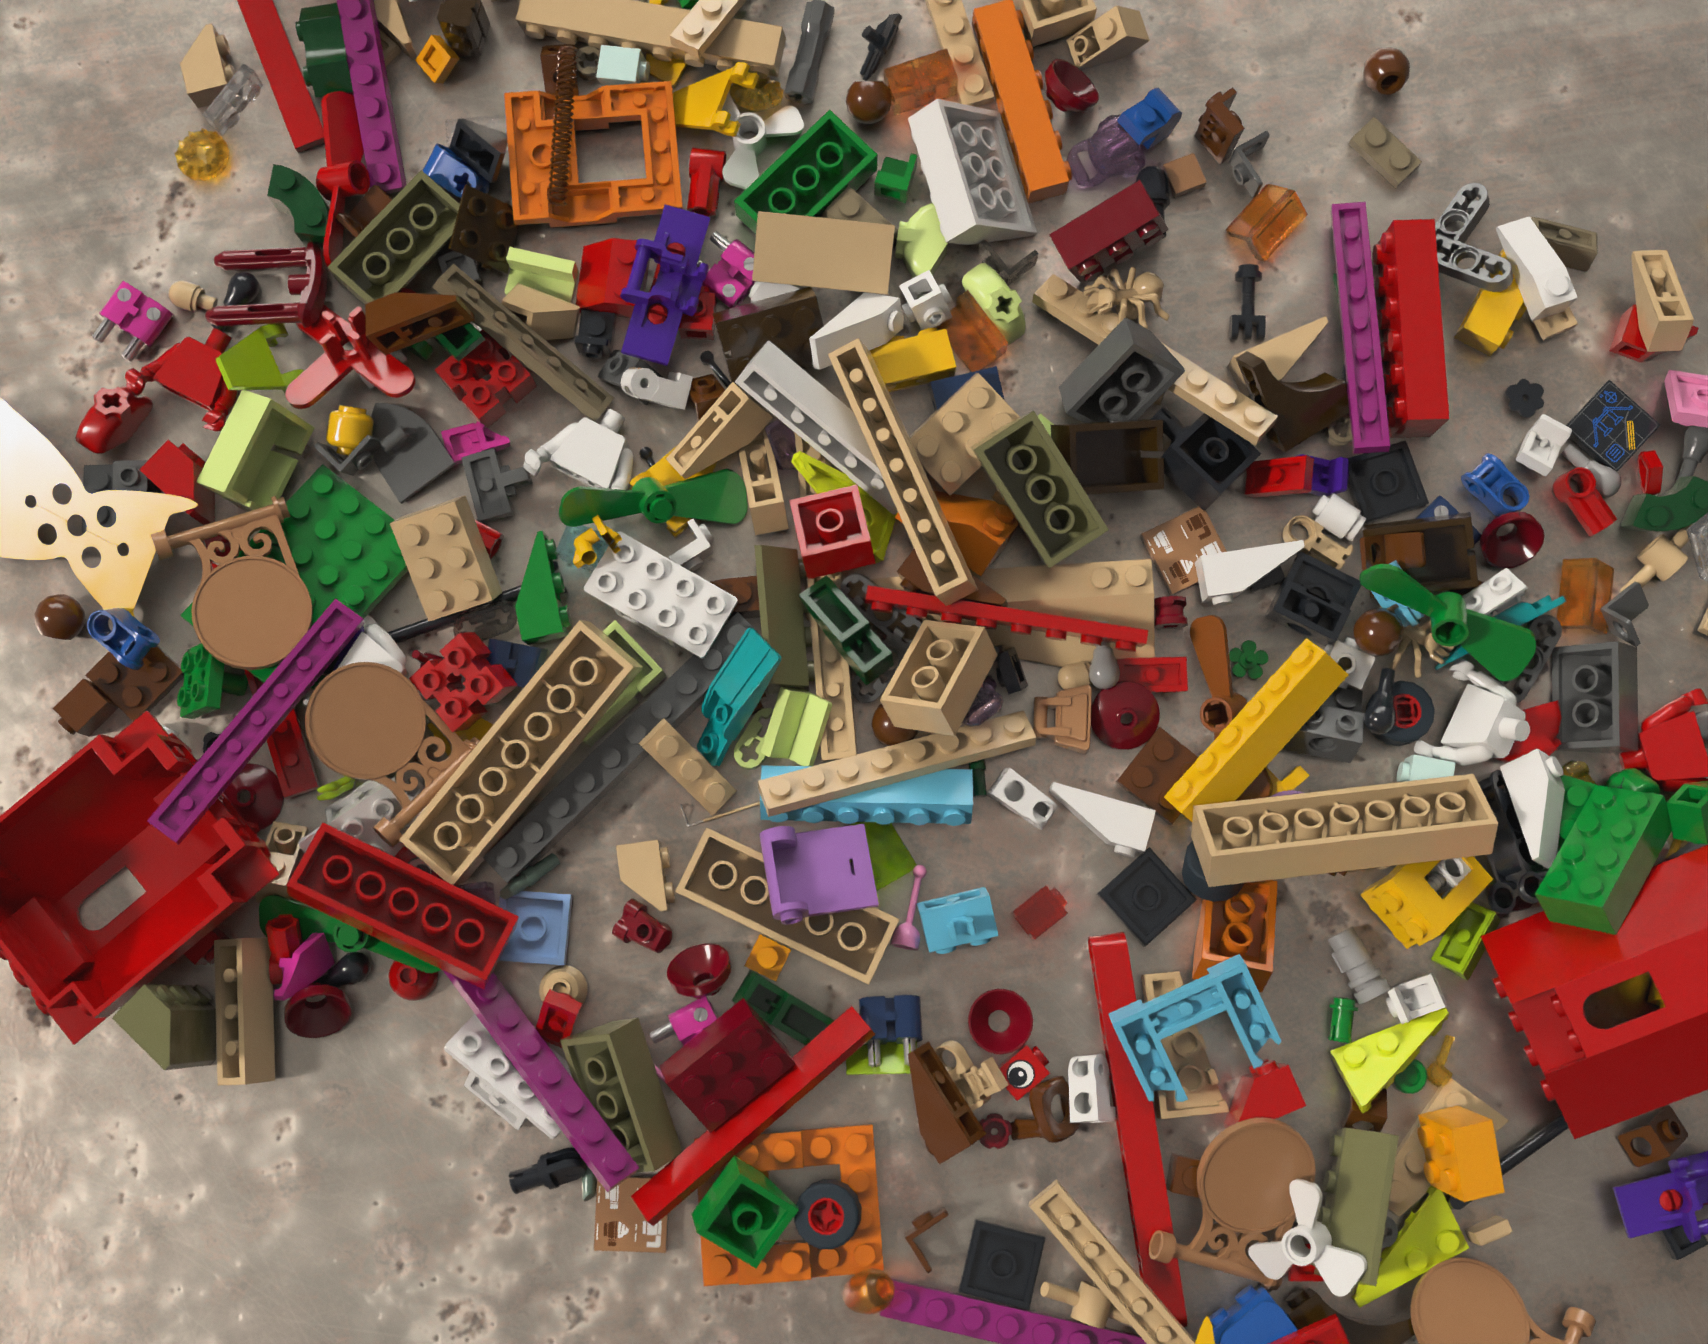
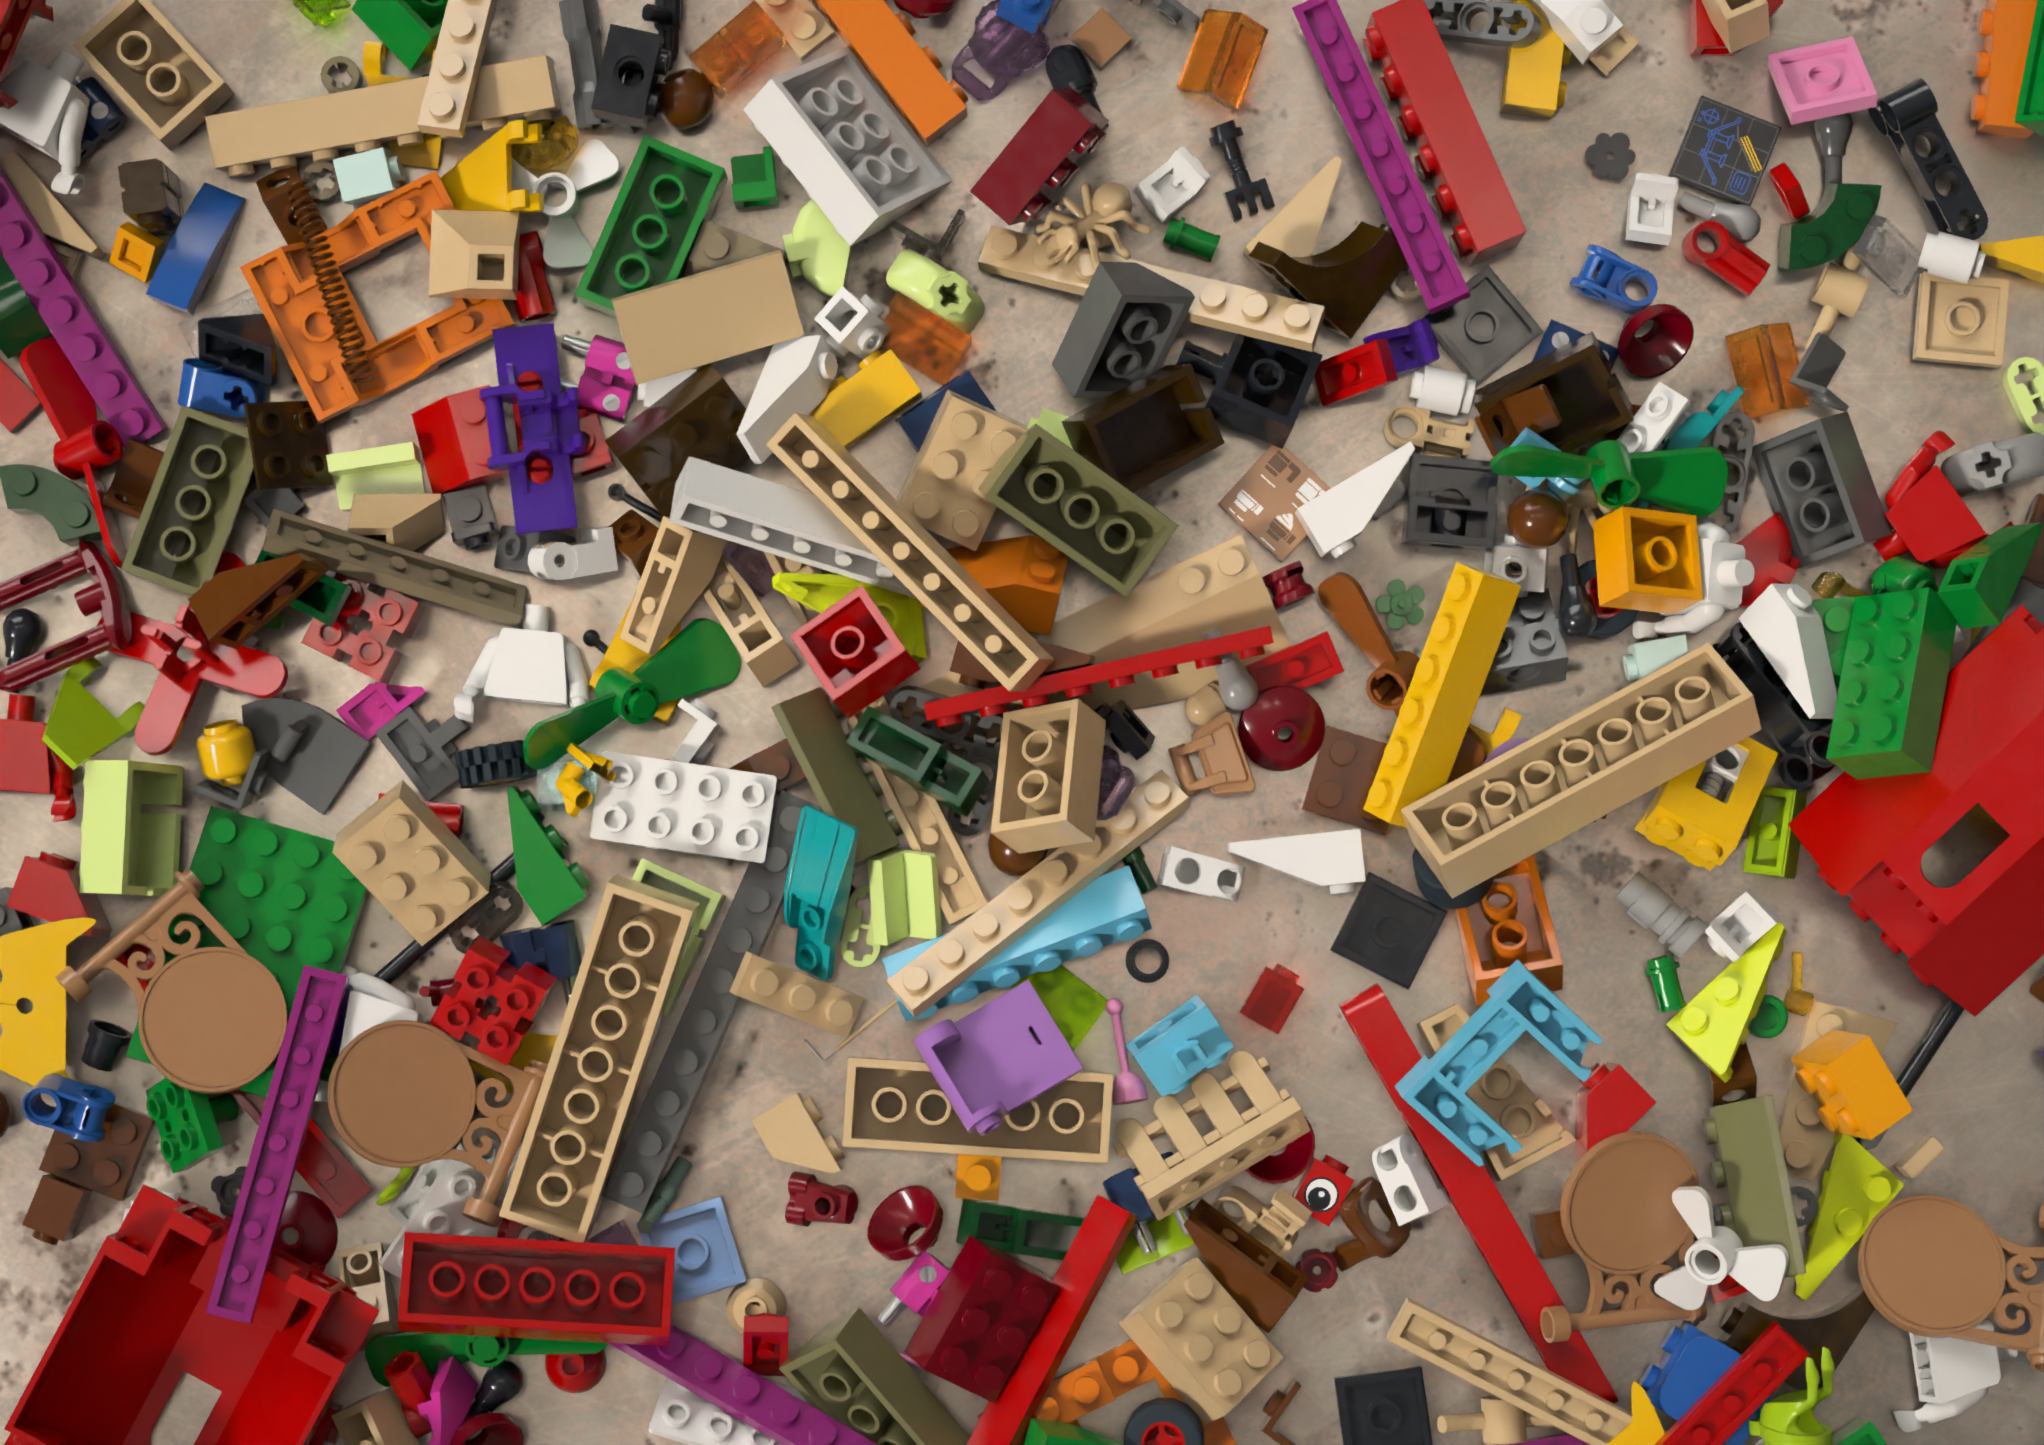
camera: 20 degrees left, 5 degrees up
none -> black piece [81,1019,132,1072]
none -> blue slope [146,182,246,316]
none -> tan slope [429,209,520,300]
none -> black wheel [455,740,539,789]
none -> black brick [591,24,671,134]
none -> tan fence [1113,1051,1310,1221]
none -> tan brick [1118,1257,1284,1425]
none -> black piece [1125,939,1169,983]
none -> white bracket [1133,146,1210,223]
none -> green pin [1163,217,1221,262]
none -> light orange brick [1593,506,1703,614]

